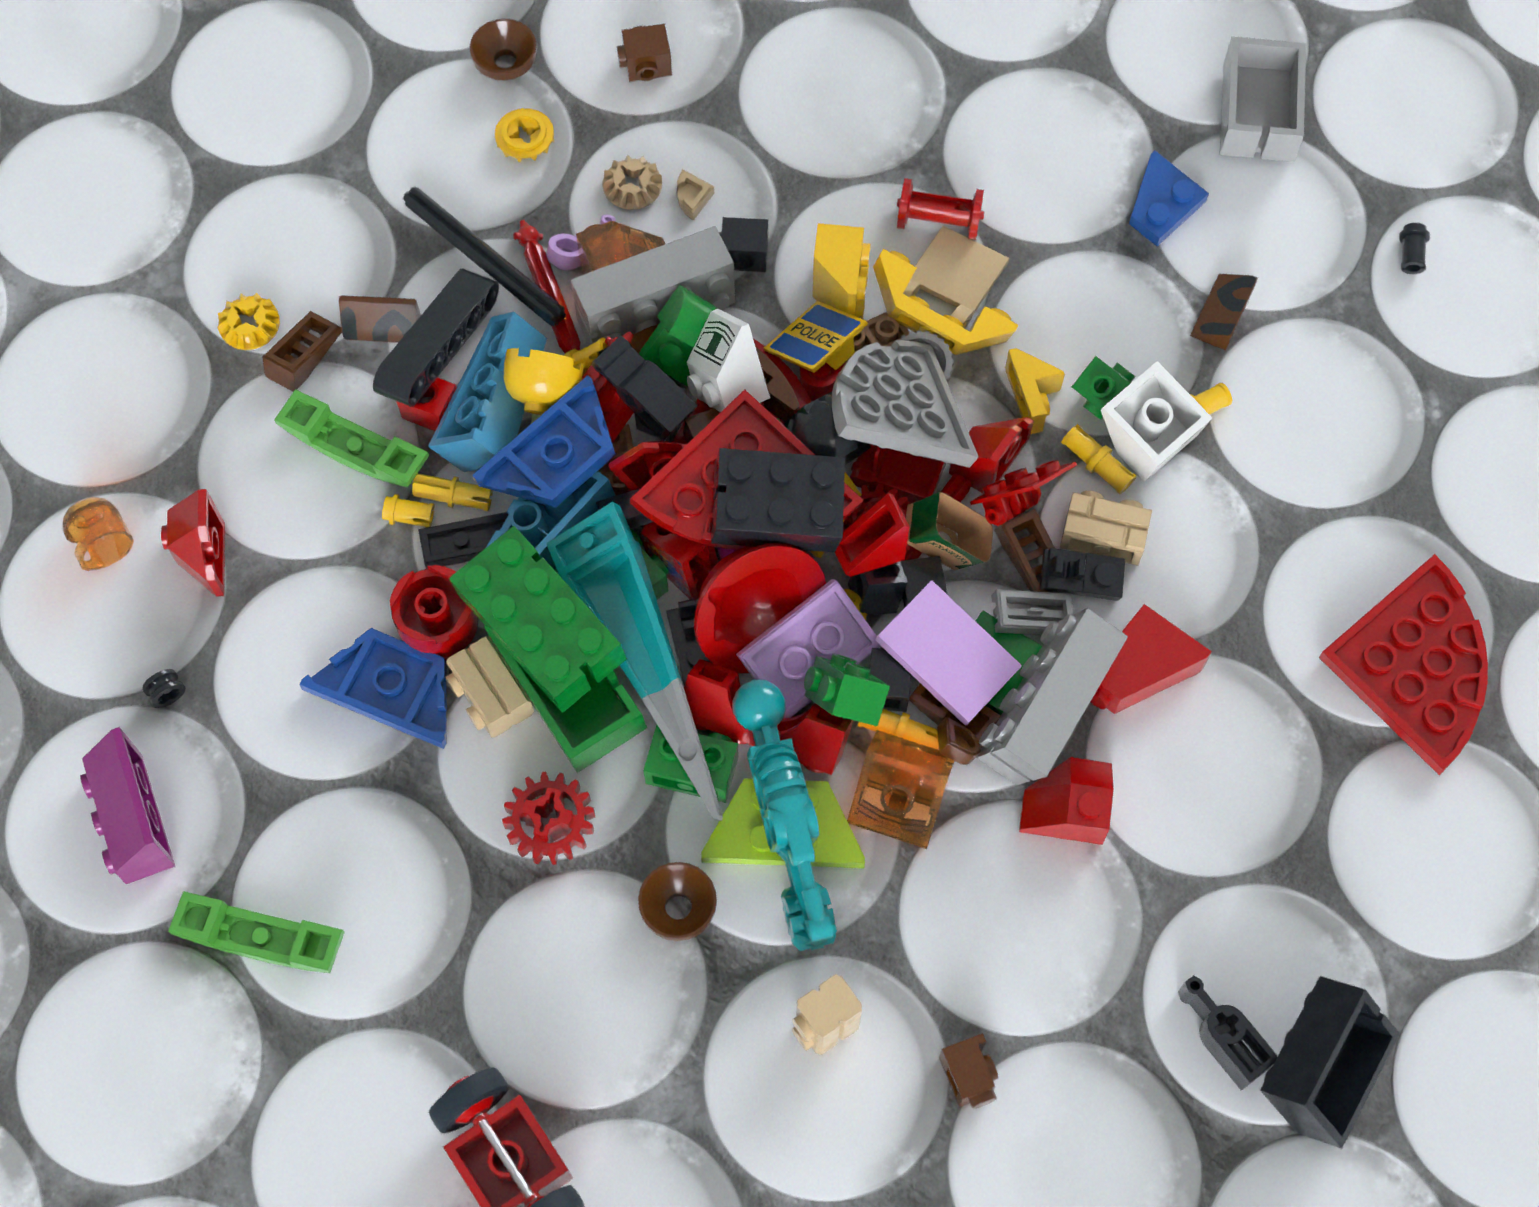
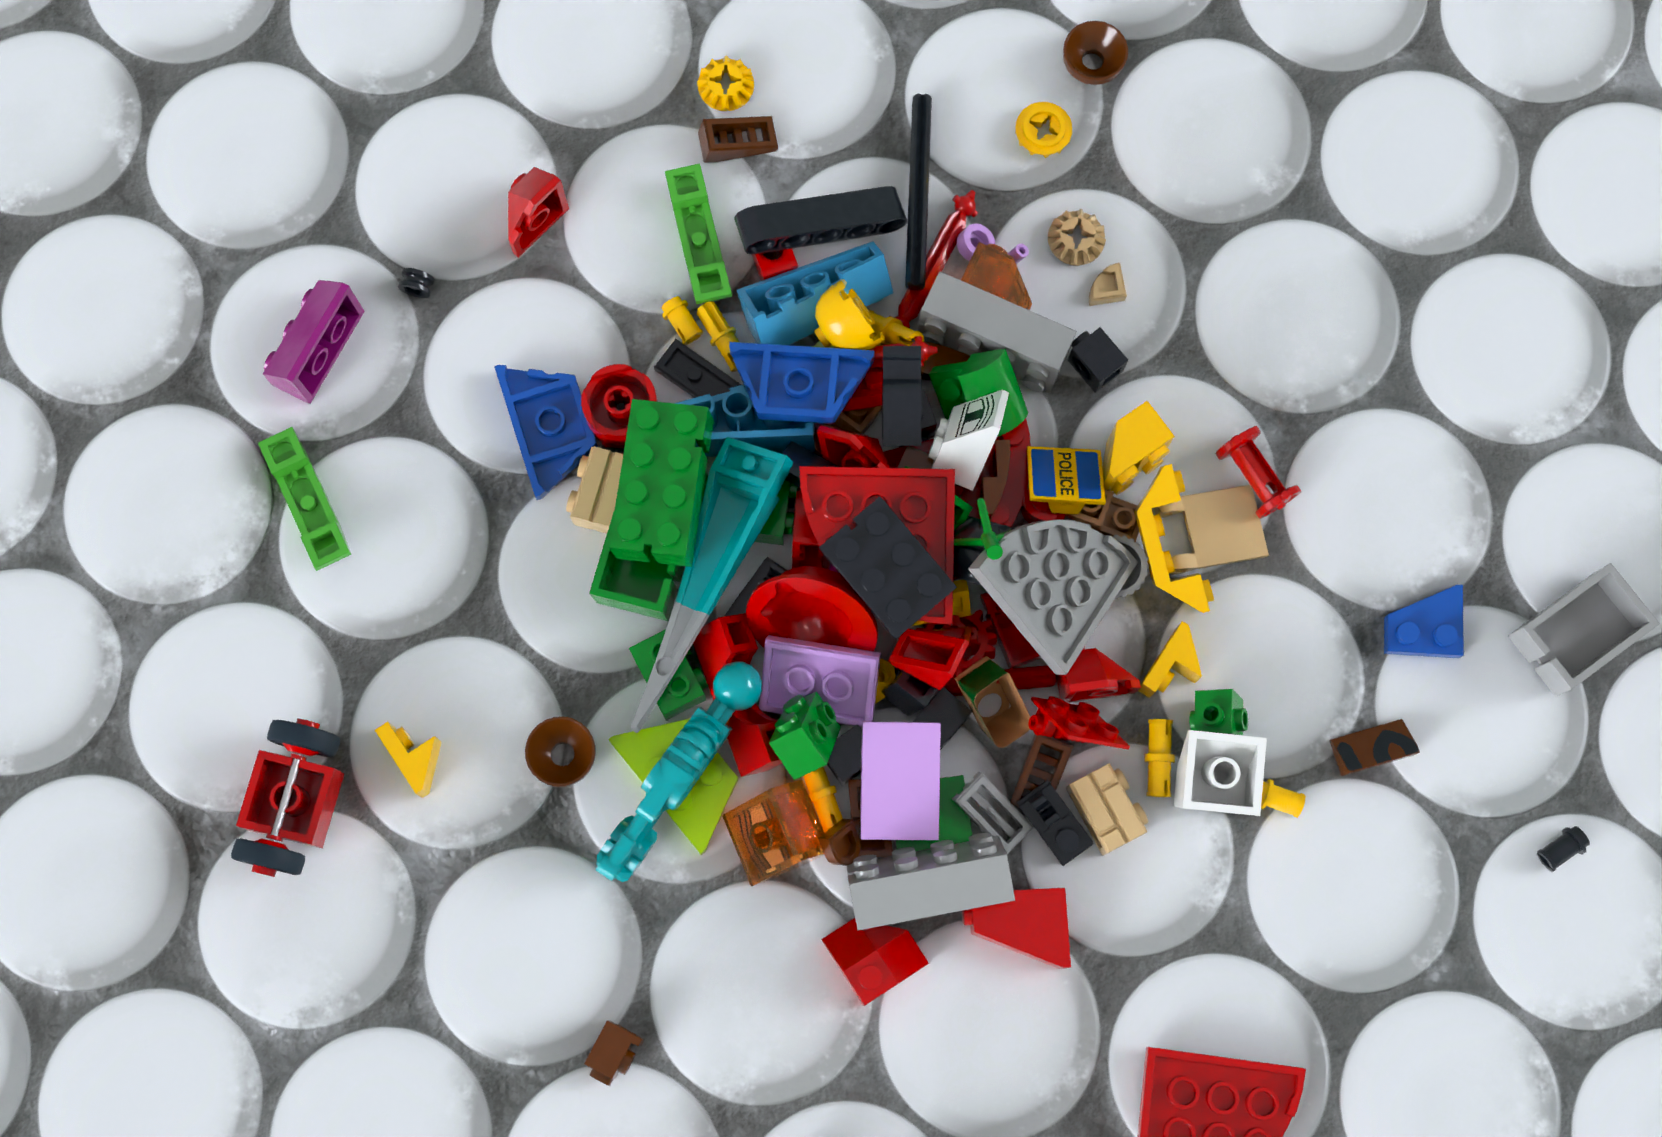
camera: 45 degrees right, 10 degrees up
clear orange helmet [62,497,134,571] -> none
slope [339,295,421,343] -> none
red gear [502,772,596,865] -> none
reddish brown brick [616,23,672,82] -> none
tan brick [792,974,862,1055] -> none
none -> yellow slope [375,721,441,798]
none -> green plant [954,498,1011,560]

